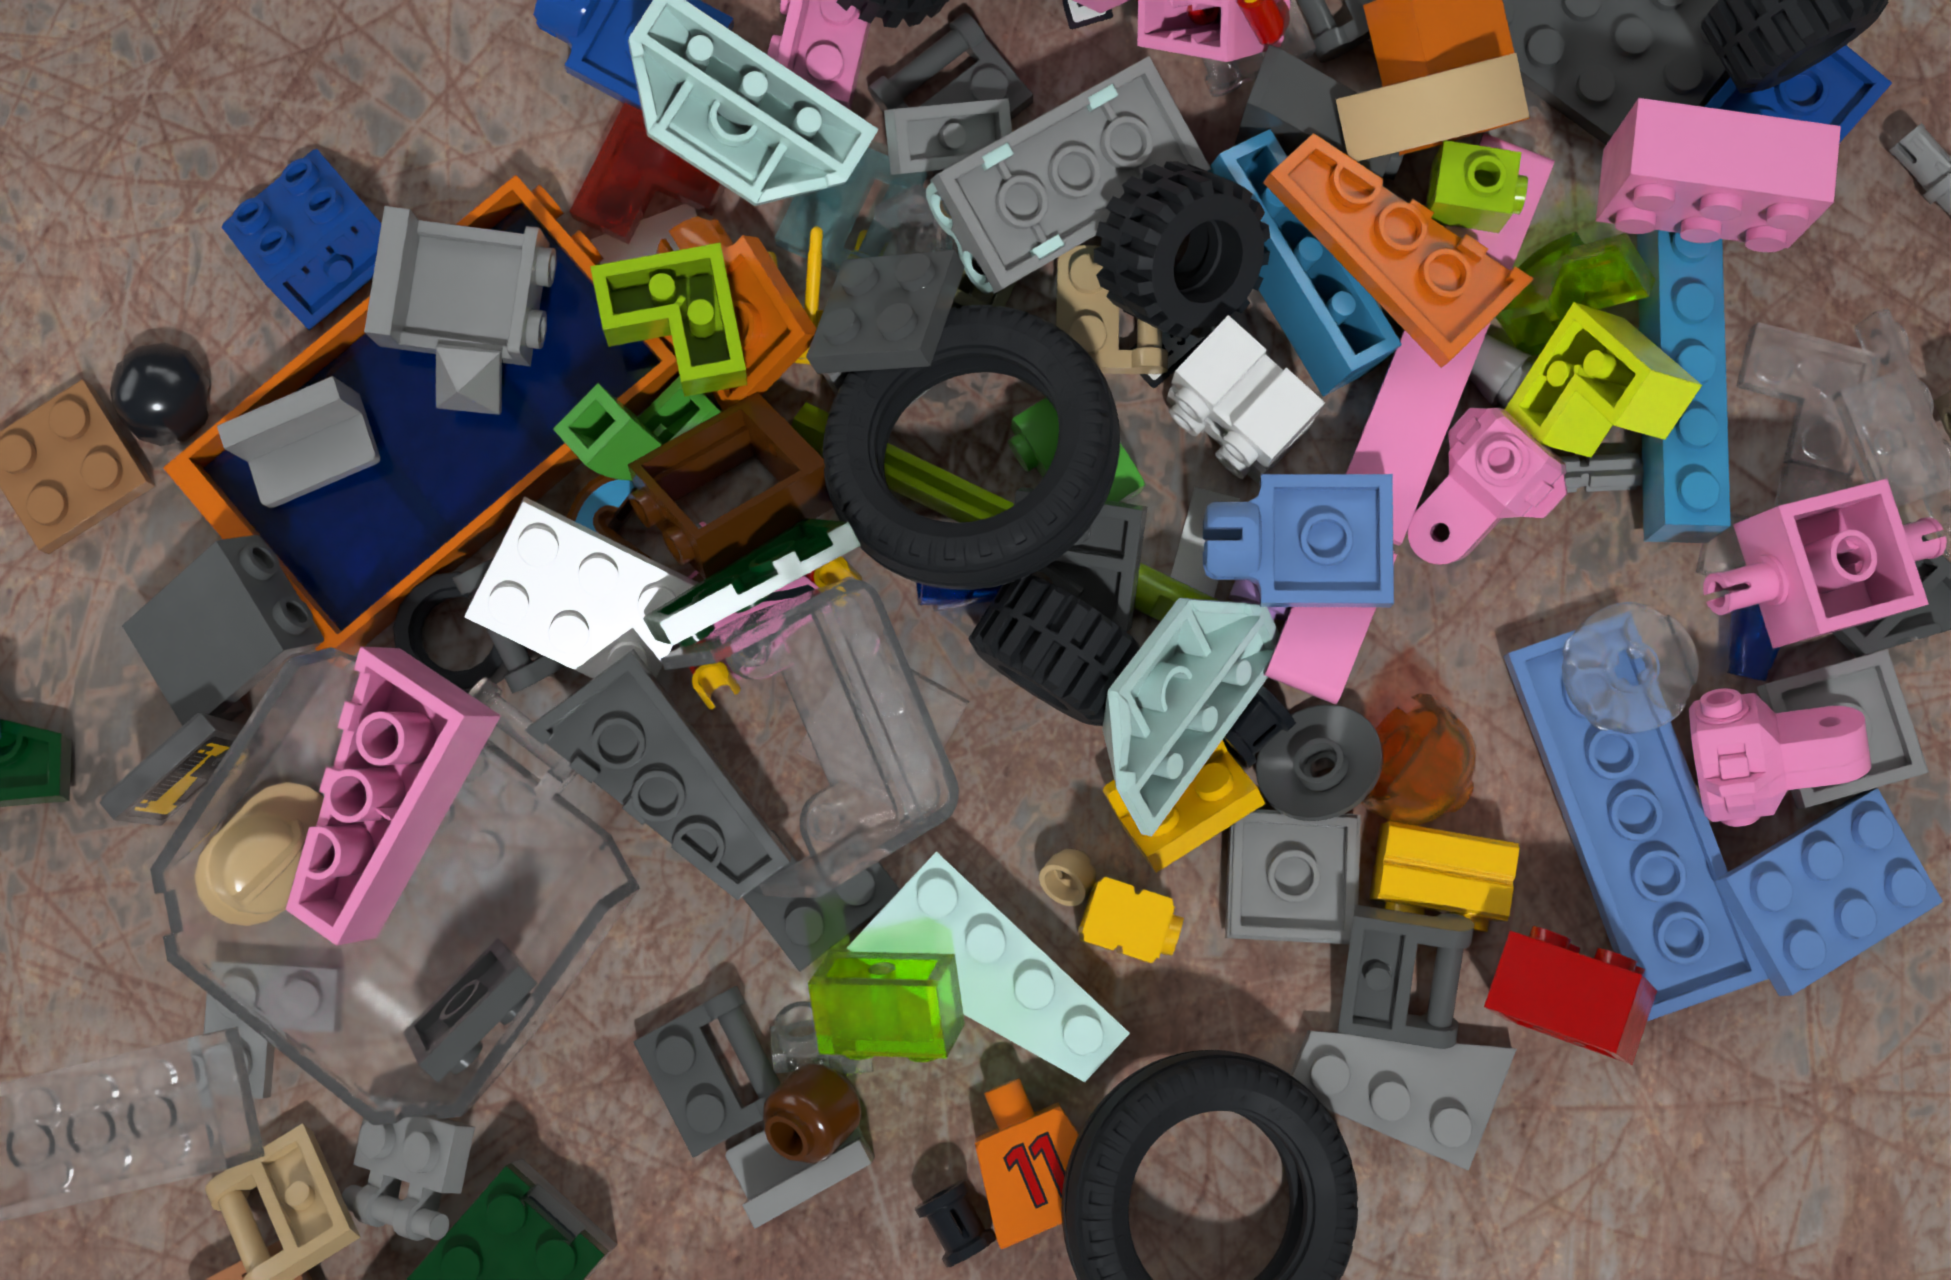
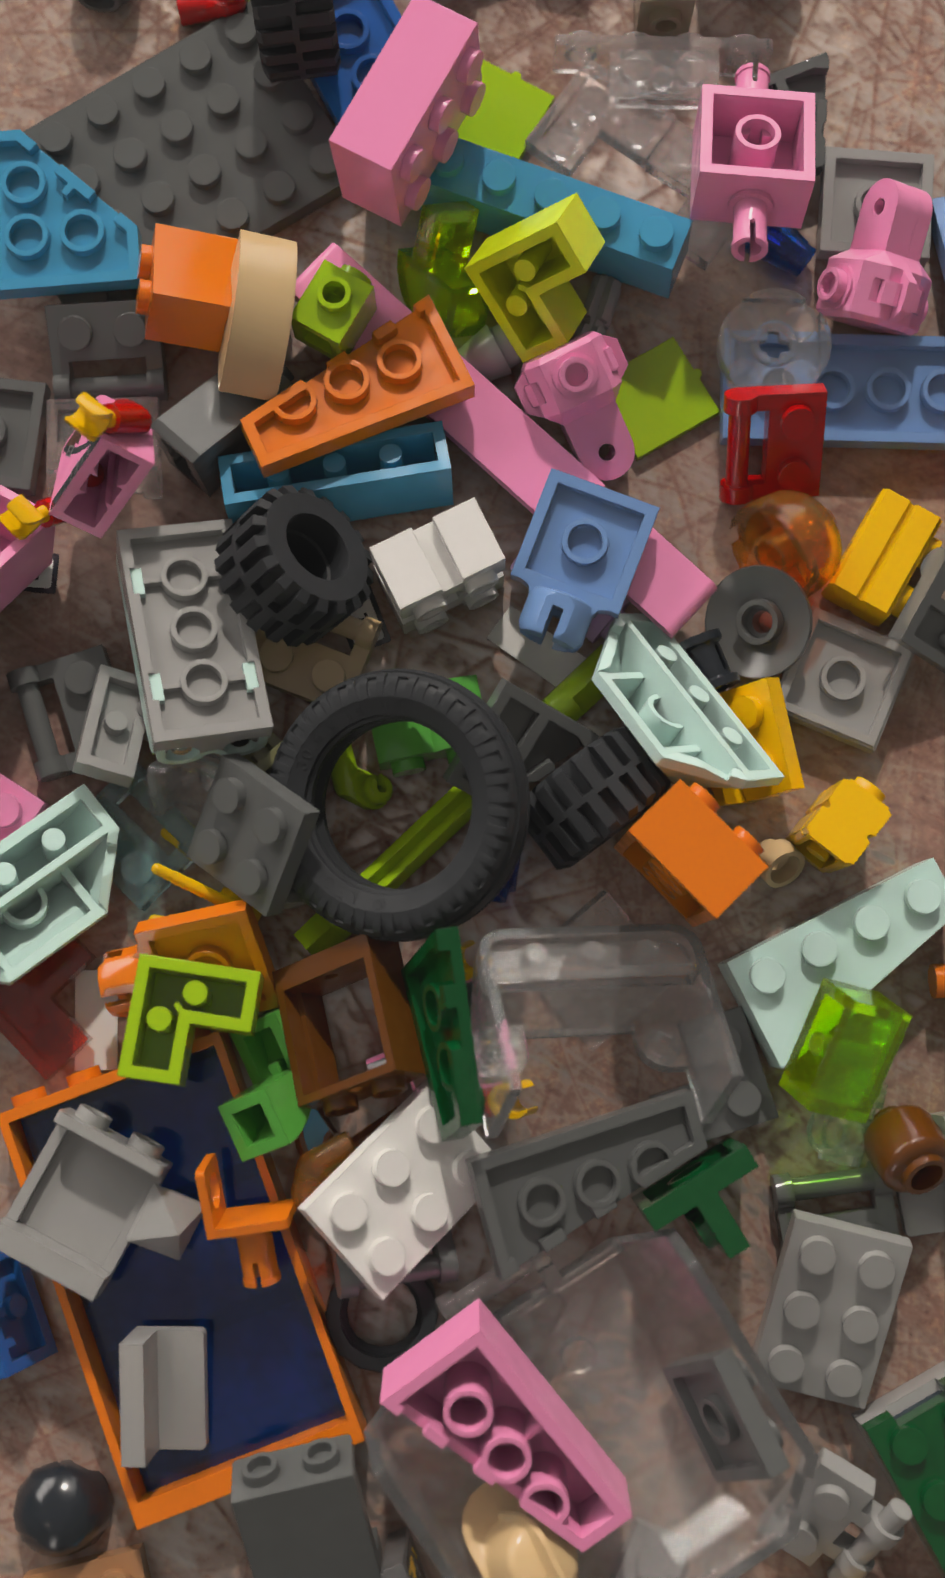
camera: 75 degrees left, 0 degrees up
none -> orange bracket [195,1153,297,1289]
none -> clear orange arm [291,1130,357,1208]
none -> lime arm [331,744,393,810]
none -> lime piece [457,60,555,160]
none -> orange brick [614,779,769,927]
none -> lime piece [616,337,720,461]
none -> dark green bracket [631,1137,759,1259]
none -> red plate [719,383,828,505]
none -> light grey plate [748,1209,913,1409]

